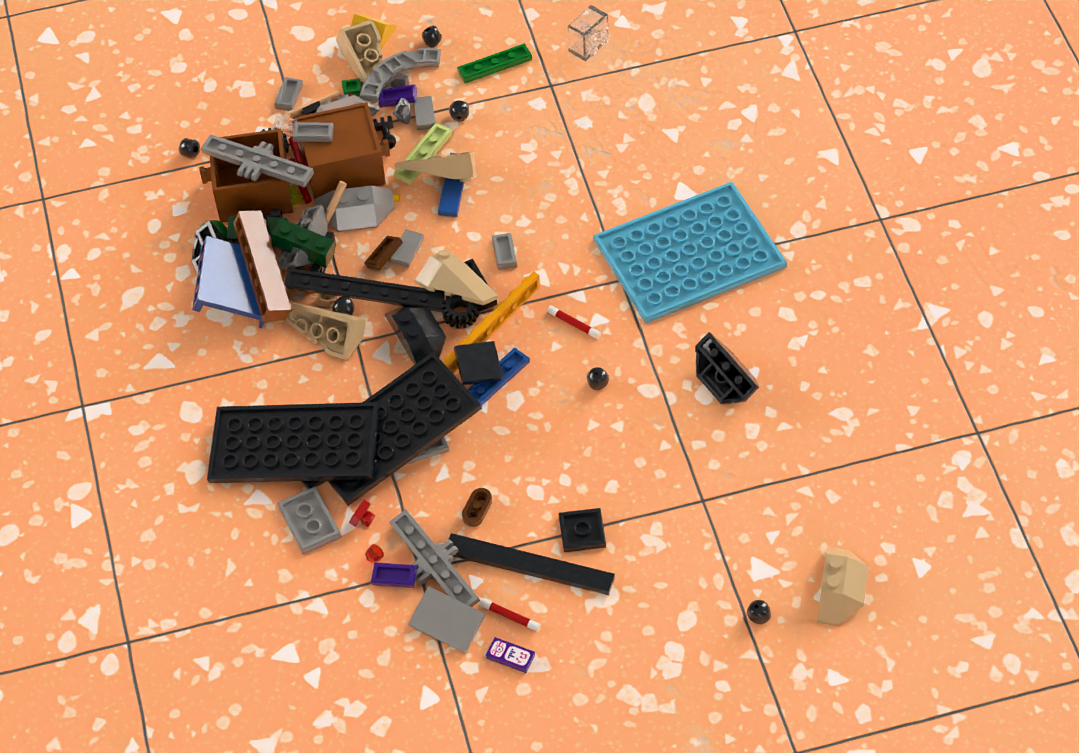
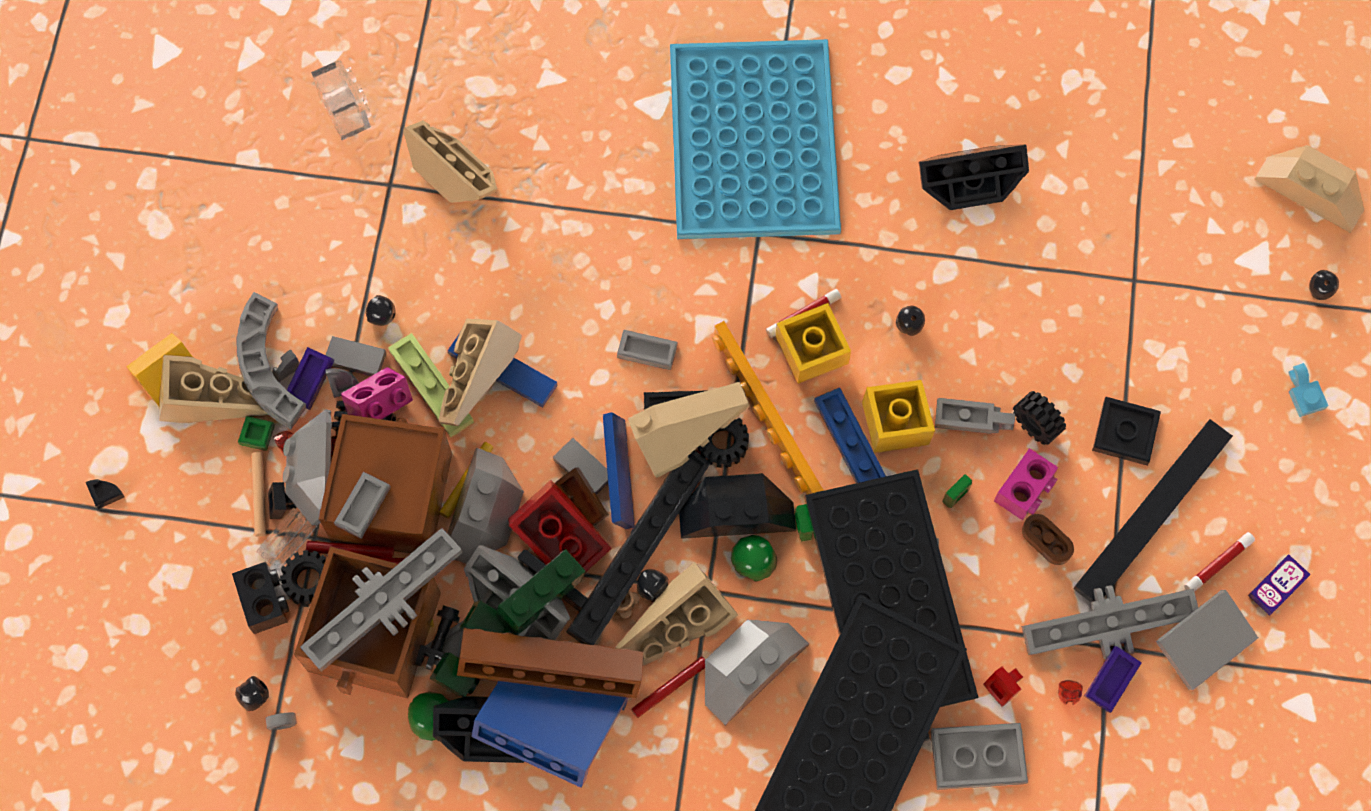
camera: 70 degrees left, 15 degrees up
light grey tile [274,77,303,111] -> none
light nougat bar [325,181,347,226] -> none
black piece [421,25,442,48] -> none
black tile [454,341,503,385] -> none
green tile [457,43,532,83] -> none
none -> black tile [85,479,125,509]
none -> black brick [232,561,290,634]
none -> light grey tile [265,712,297,730]
none -> dark pink brick [341,367,413,419]
none -> tan wedge [403,120,498,203]
none -> red slope [508,480,612,573]
none -> blue tile [603,412,635,529]
none -> red bar [631,656,705,719]
none -> light grey wedge [705,619,809,726]
none -> green hair [730,535,777,582]
none -> yellow brick [775,303,851,384]
none -> yellow brick [862,380,935,453]
none -> light grey hinge [934,398,1015,434]
none -> green tile [942,474,973,508]
none -> dark pink brick [994,448,1058,521]
none -> black tyre [1013,391,1066,445]
none -> medium azure plate [1288,363,1329,417]

